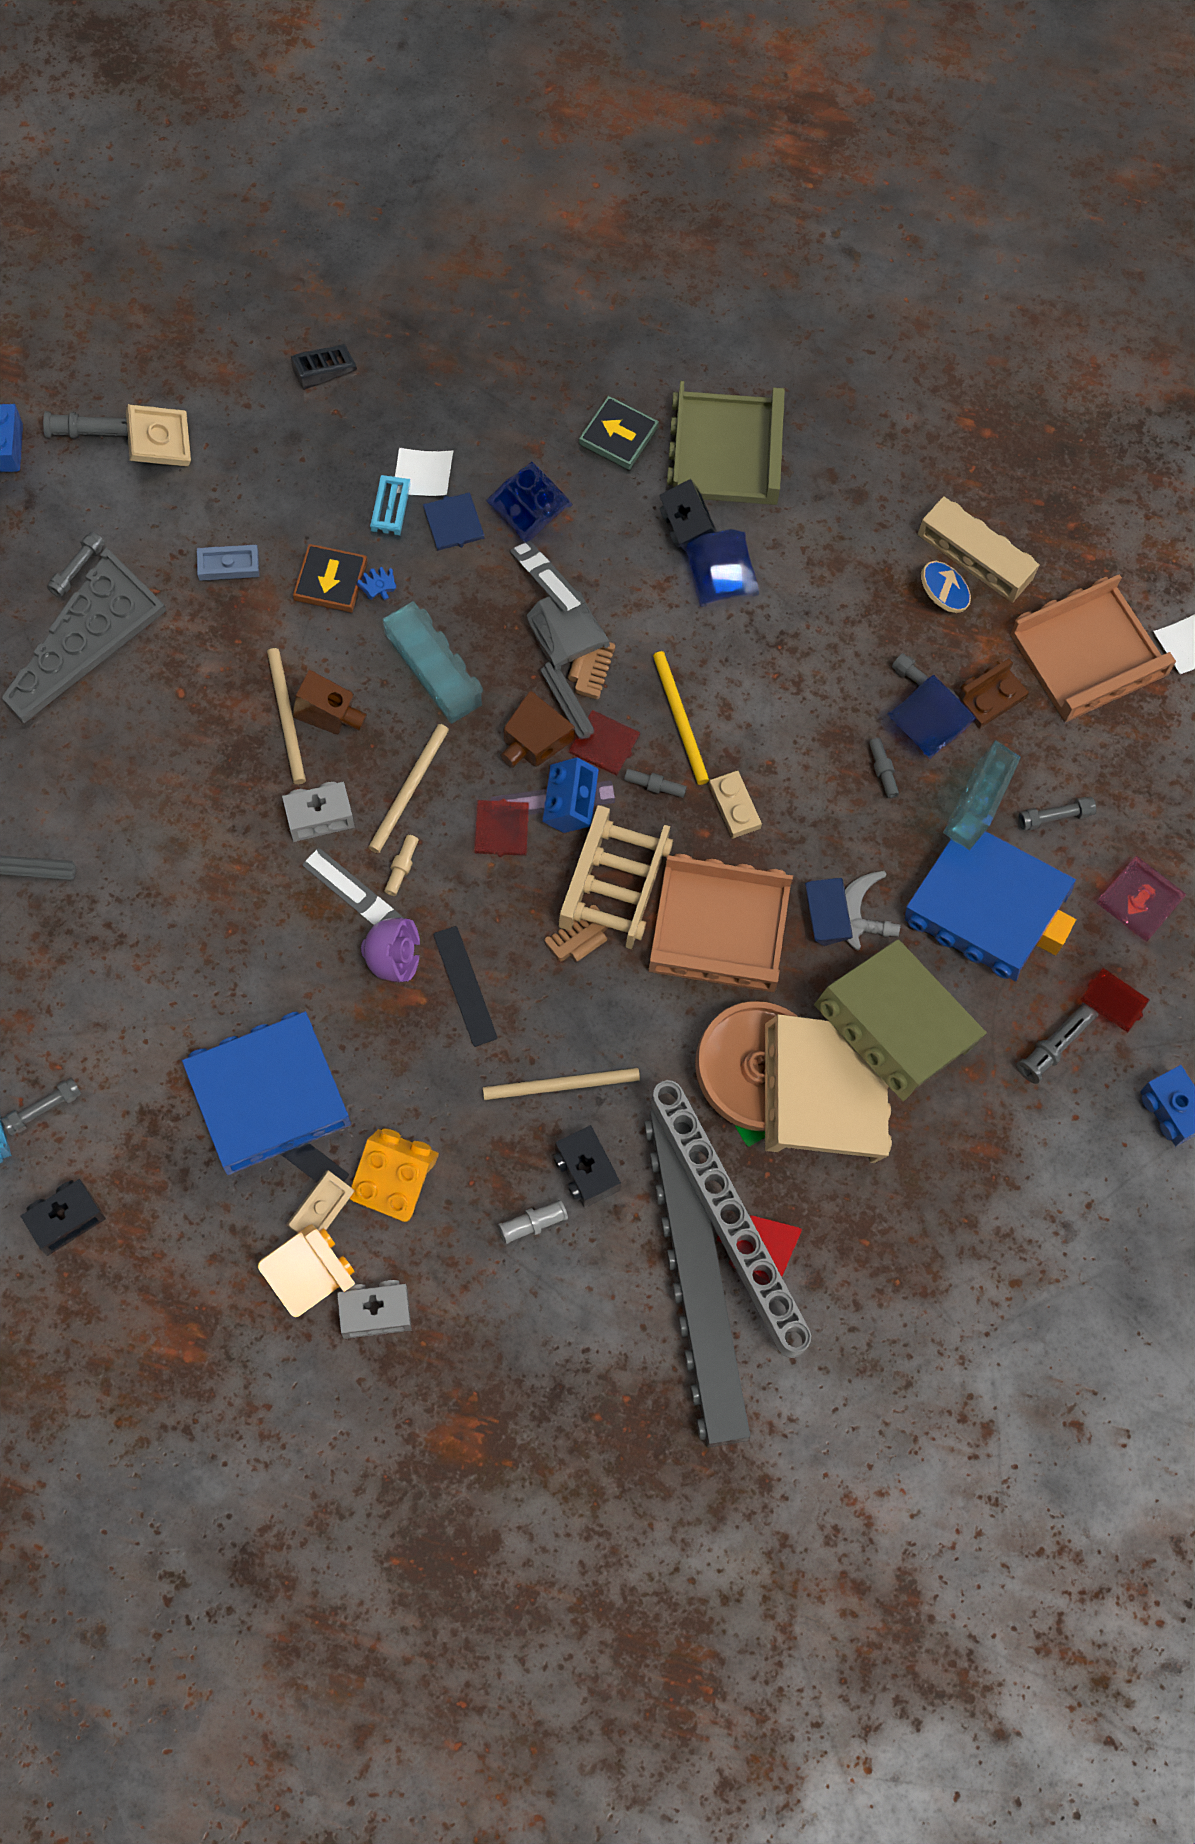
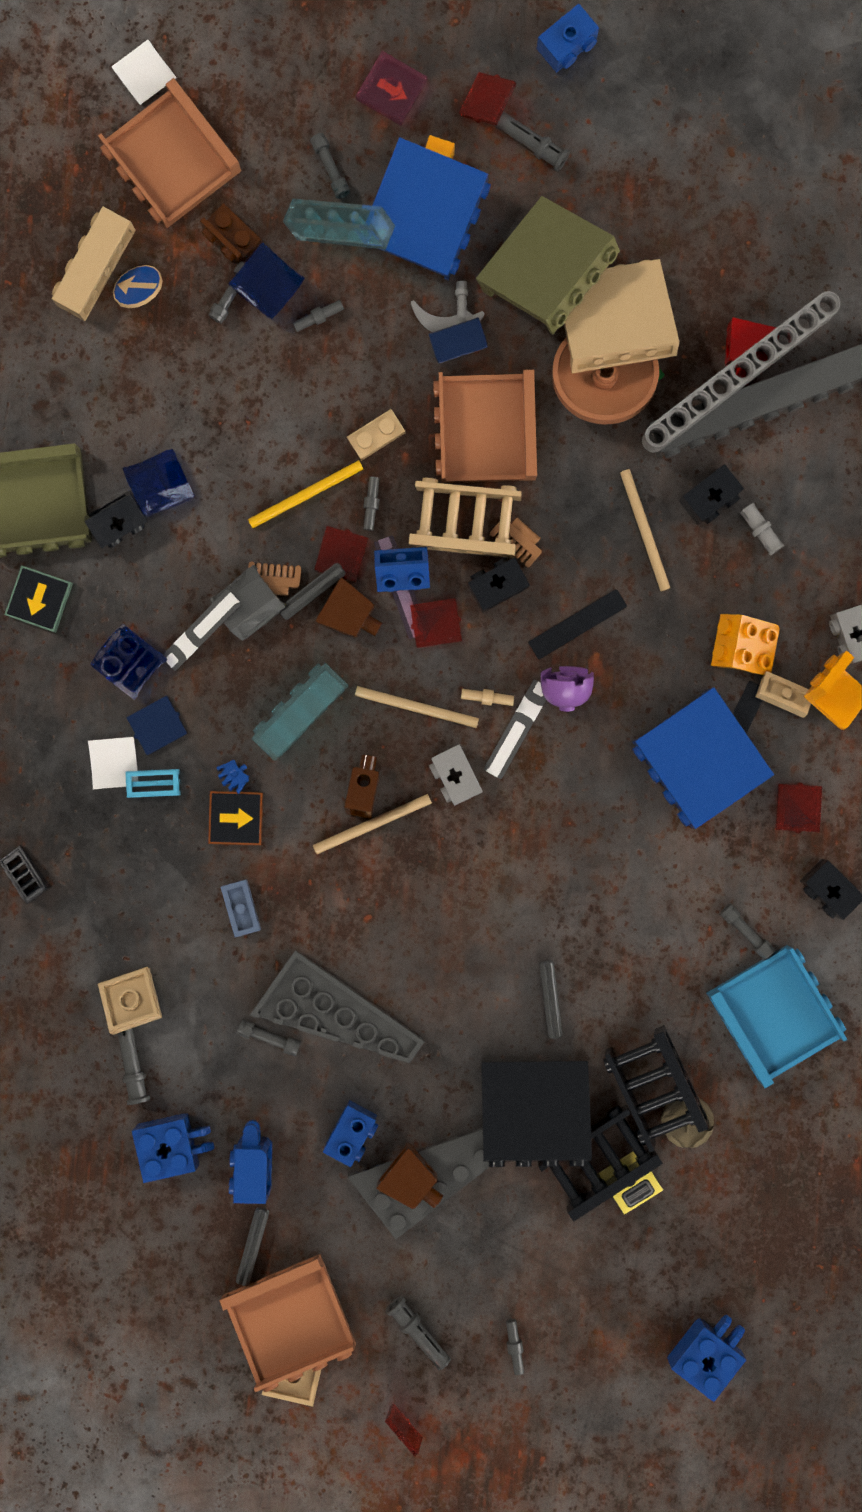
camera: 95 degrees left, 20 degrees up
none -> black brick [468,557,530,613]
none -> clear red piece [775,782,822,834]

